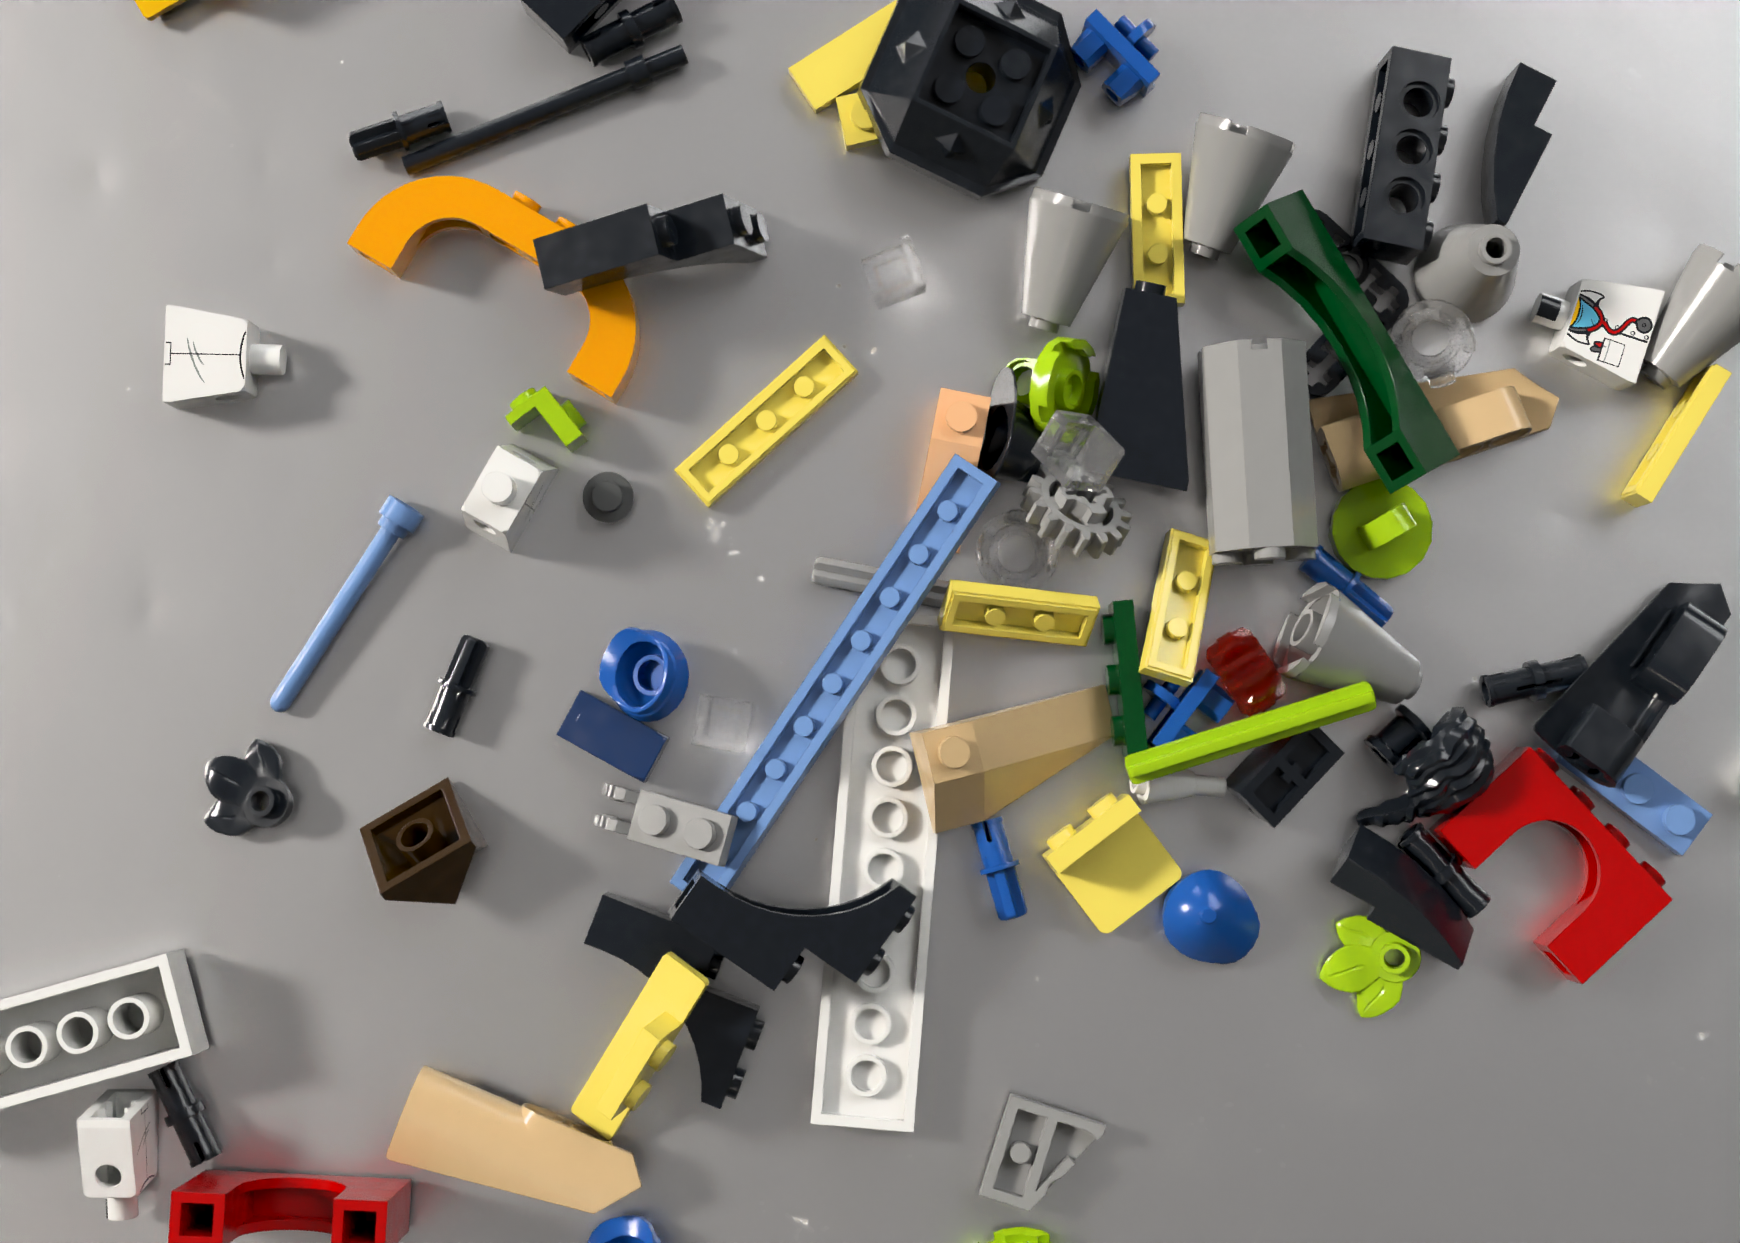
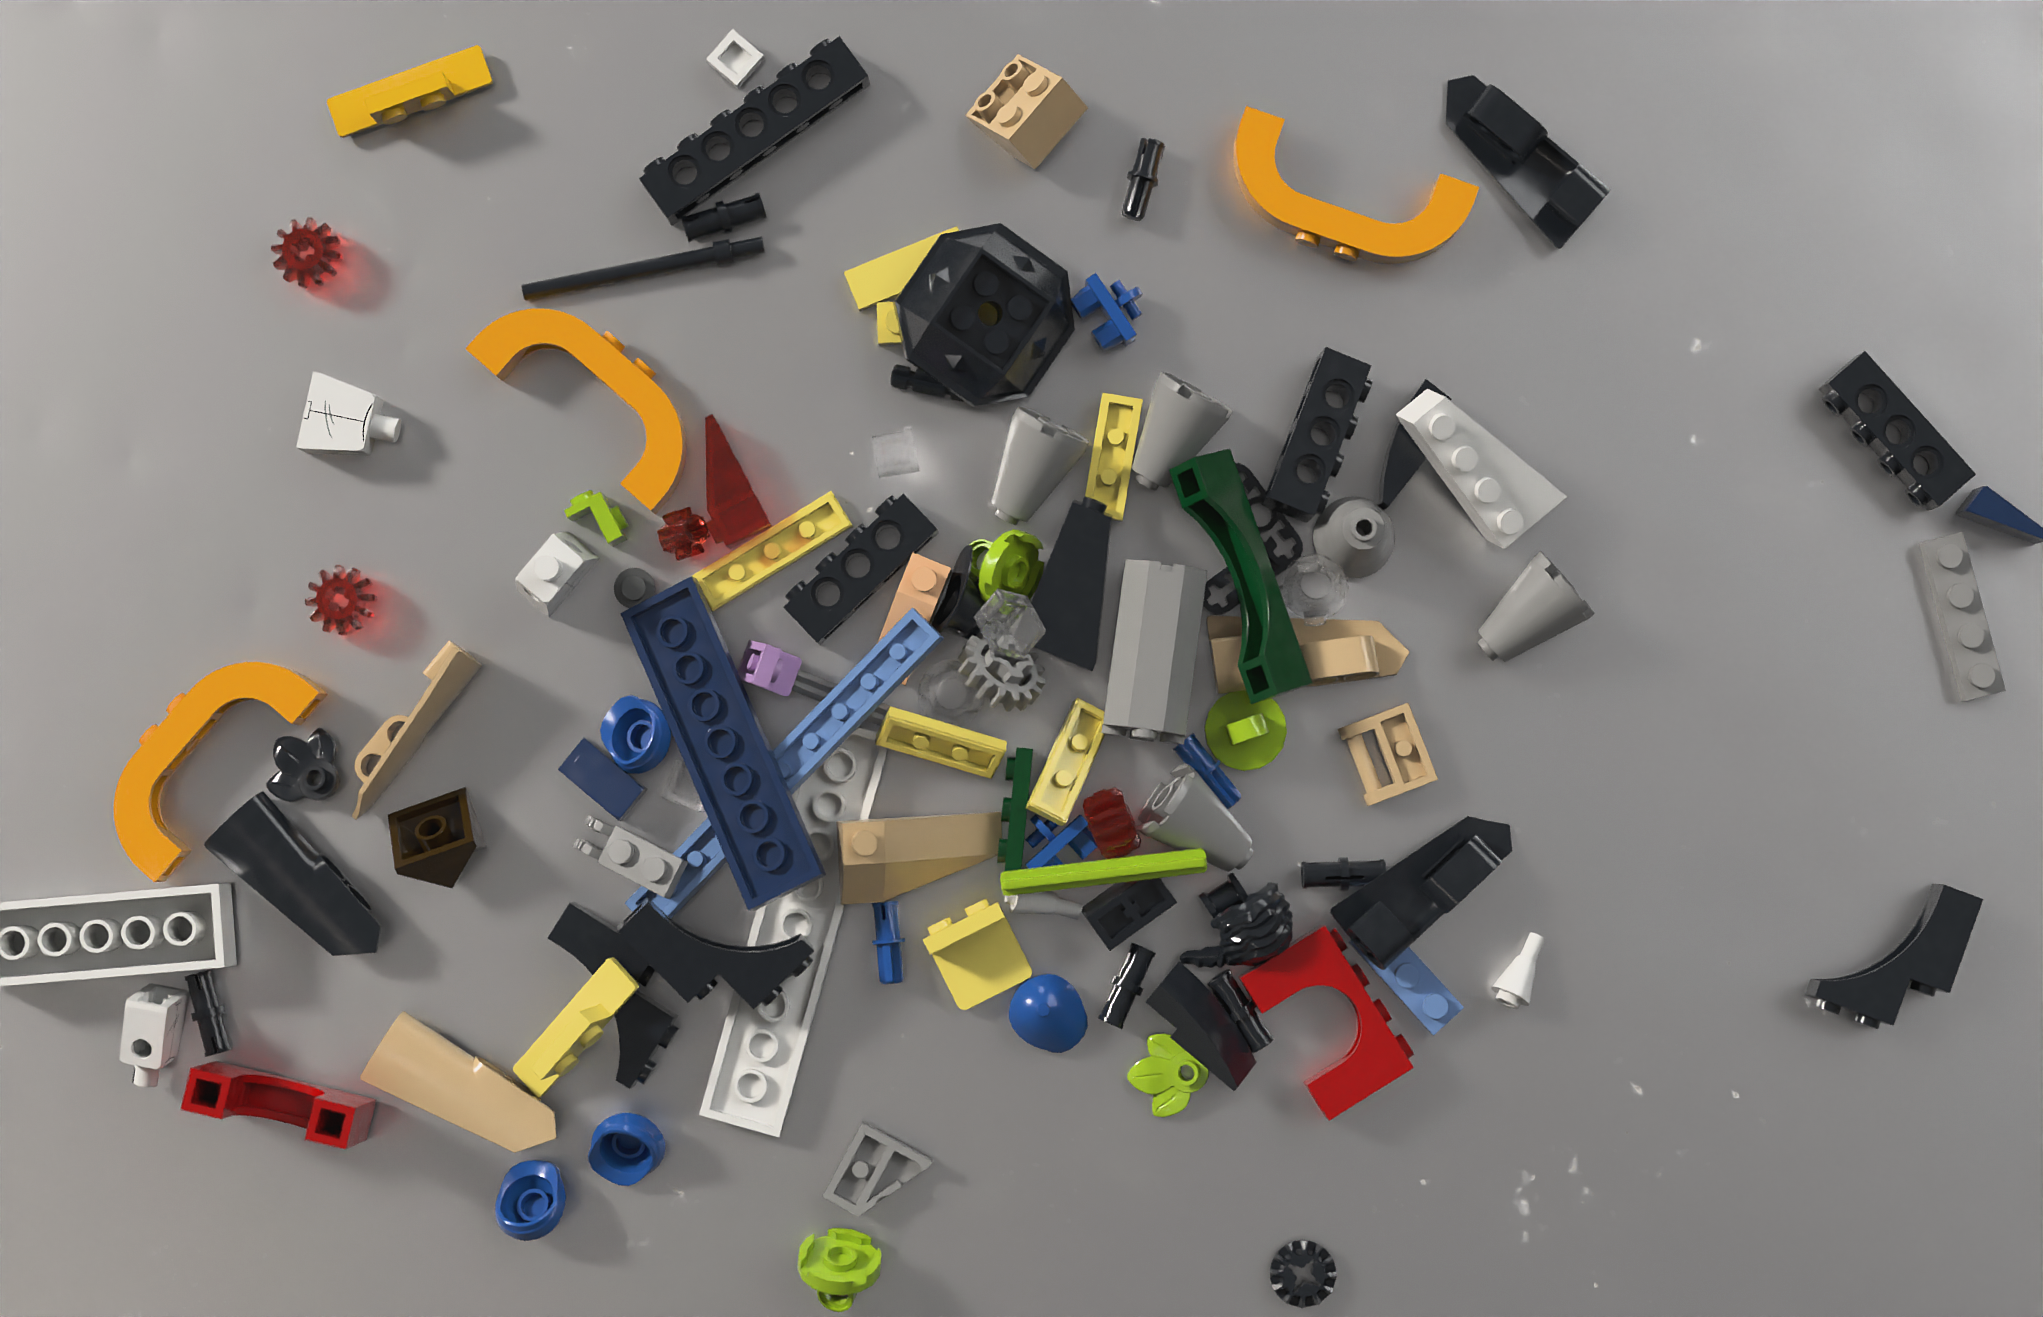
camera: 15 degrees right, 0 degrees up
medium blue piece [270,495,425,712] -> none
black axle [348,101,452,161] -> none
black axle [423,635,490,738] -> none
black arch [533,193,769,296] -> none
white torso [1530,279,1665,391] -> none
light yellow tile [1621,364,1732,508] -> none
none -> light orange arch [114,662,328,882]
none -> black panel [204,792,382,956]
none -> clear red gear [271,217,343,288]
none -> clear red gear [305,565,377,636]
none -> tan panel [352,640,482,820]
none -> blue hat [588,1113,666,1186]
none -> dark blue plate [620,576,826,912]
none -> clear red gear [657,507,710,561]
none -> clear red slope [705,414,773,550]
none -> lavender slope [737,640,802,696]
none -> black brick [783,493,939,645]
none -> black axle [890,364,965,402]
none -> black pin [1098,943,1156,1029]
none -> black gear [1270,1240,1337,1309]
none -> tan plate [1338,703,1438,806]
none -> white wedge [1396,389,1567,549]

